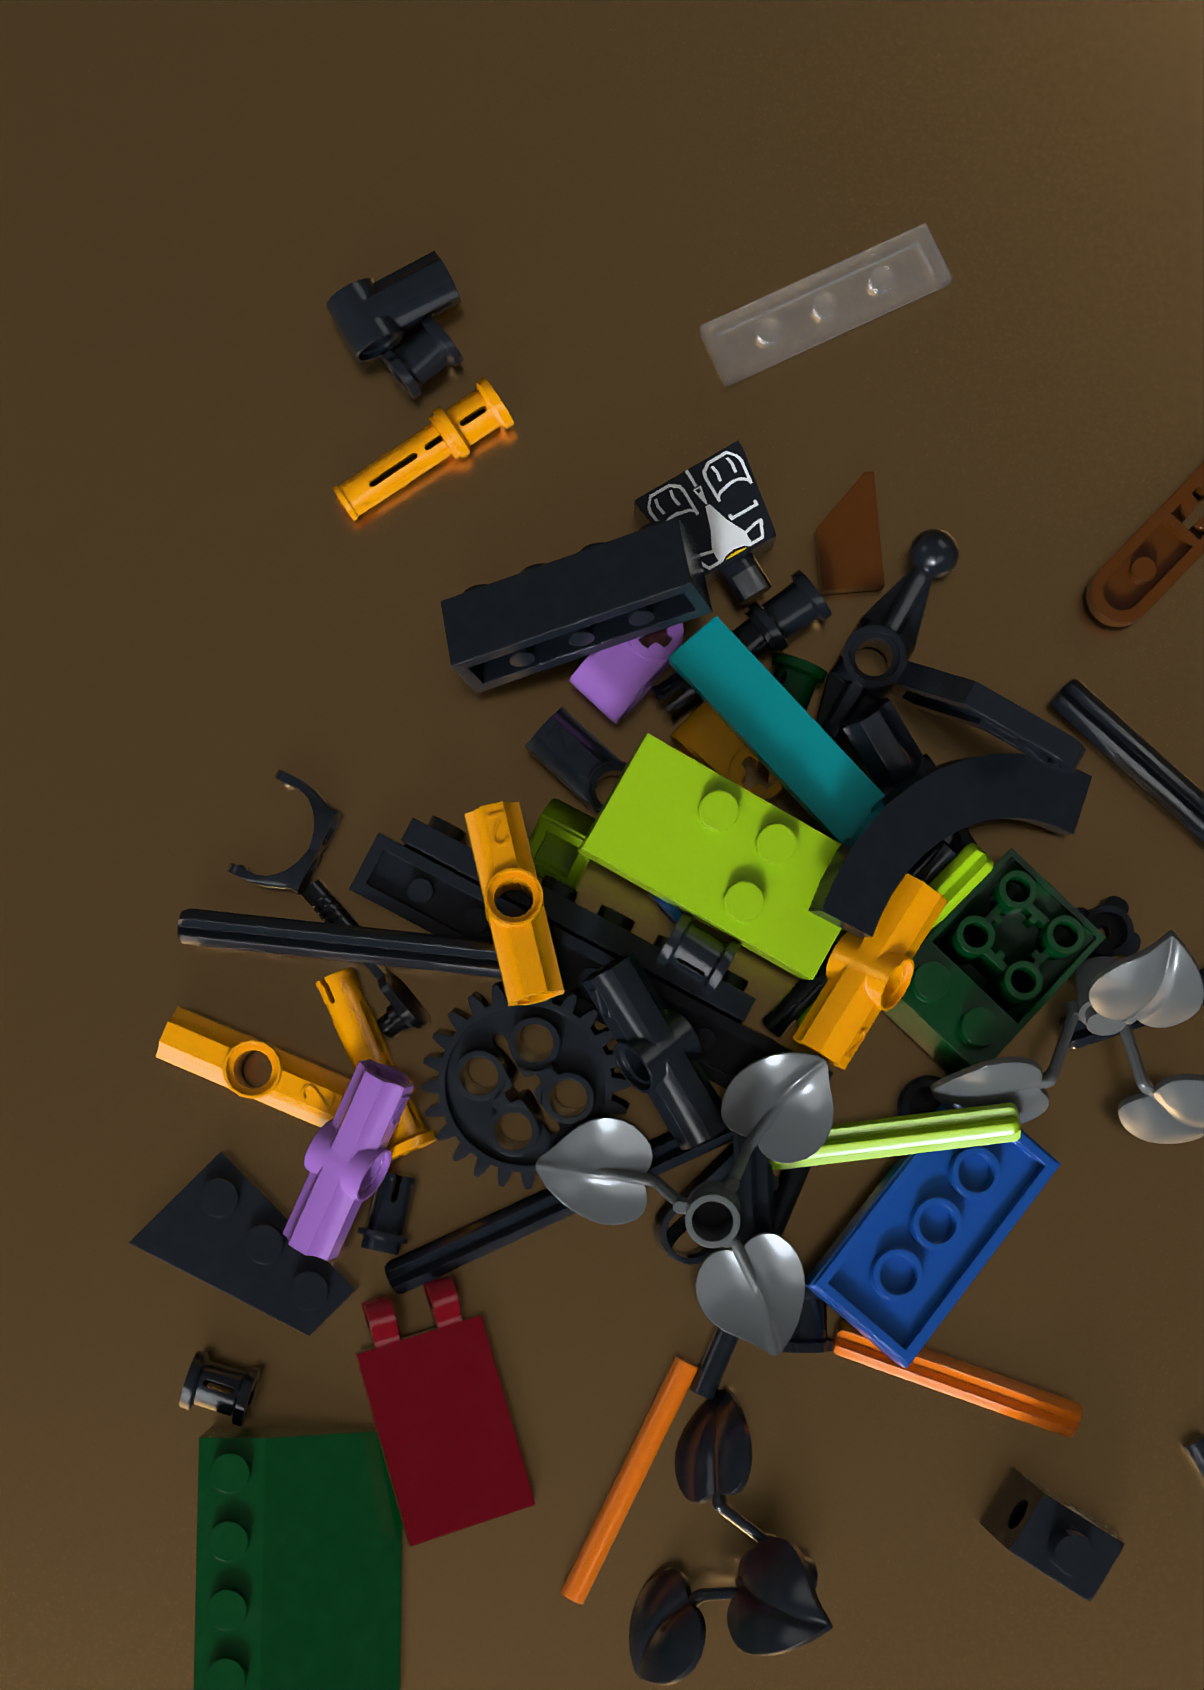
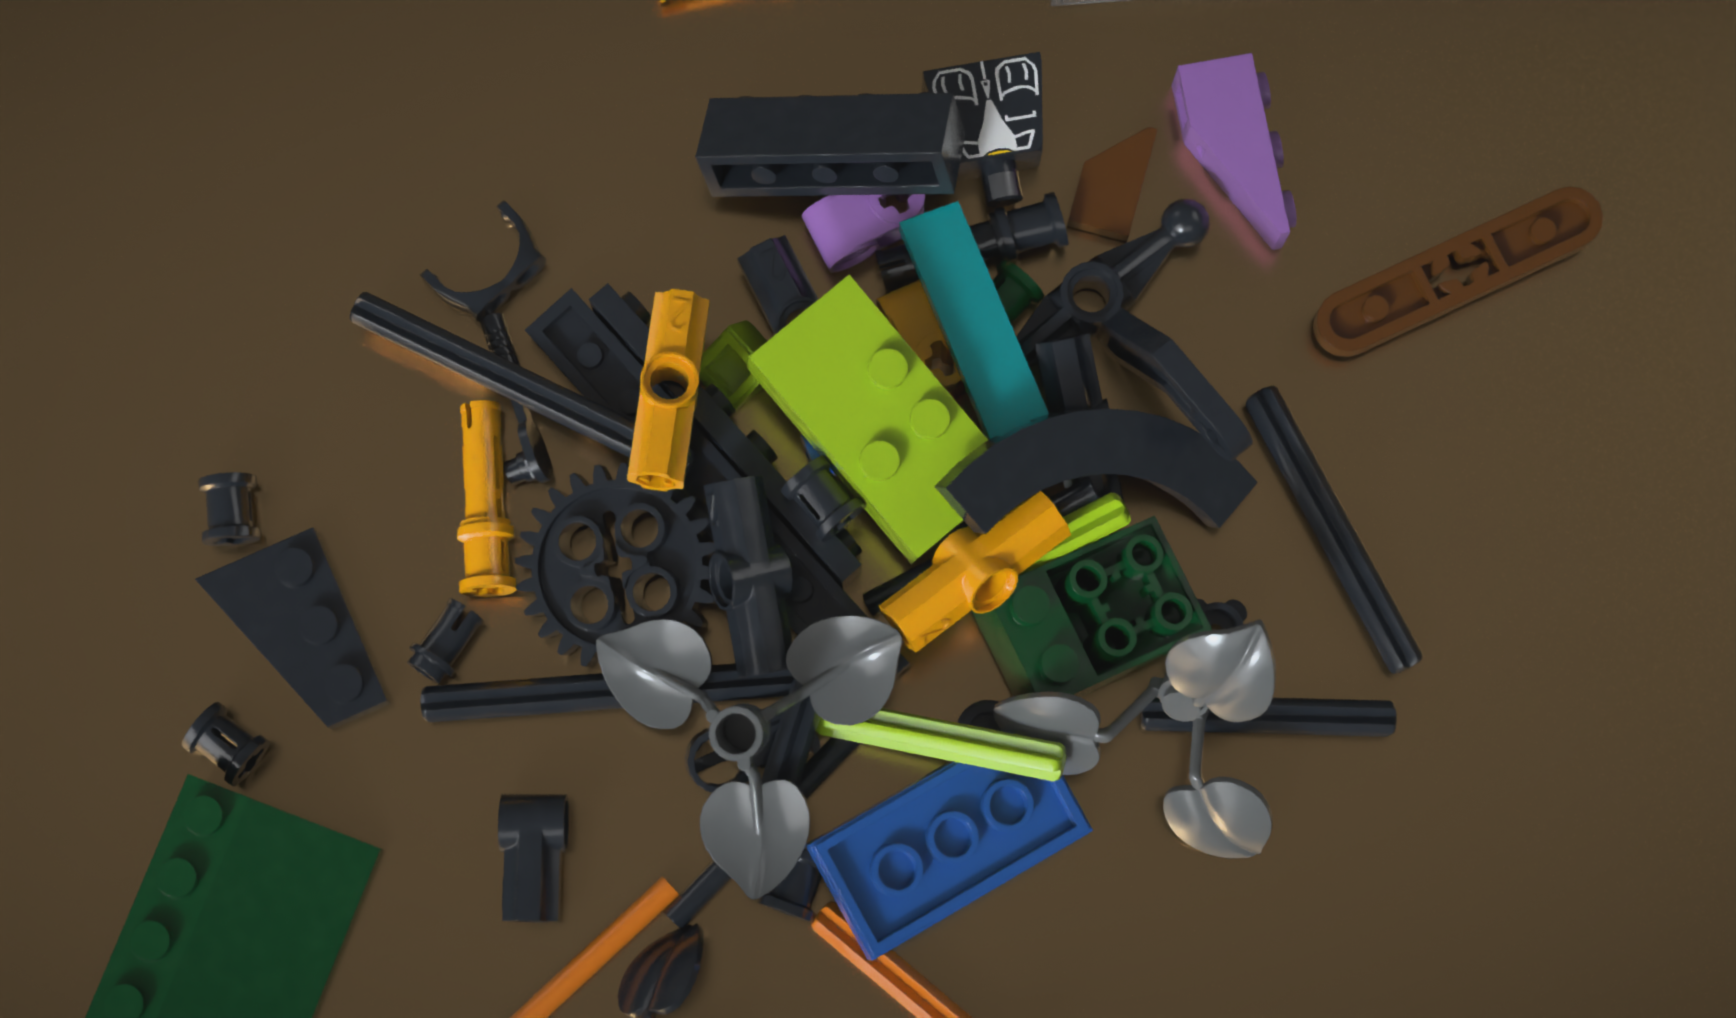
camera: 15 degrees right, 5 degrees down
light orange piece [155,1006,351,1128] -> none
medium lavender piece [283,1059,415,1261] -> none
dark red tile [354,1276,536,1547] -> none
none -> black bush [198,472,261,546]
none -> black piece [498,794,569,922]
none -> medium lavender slope [1172,53,1297,250]

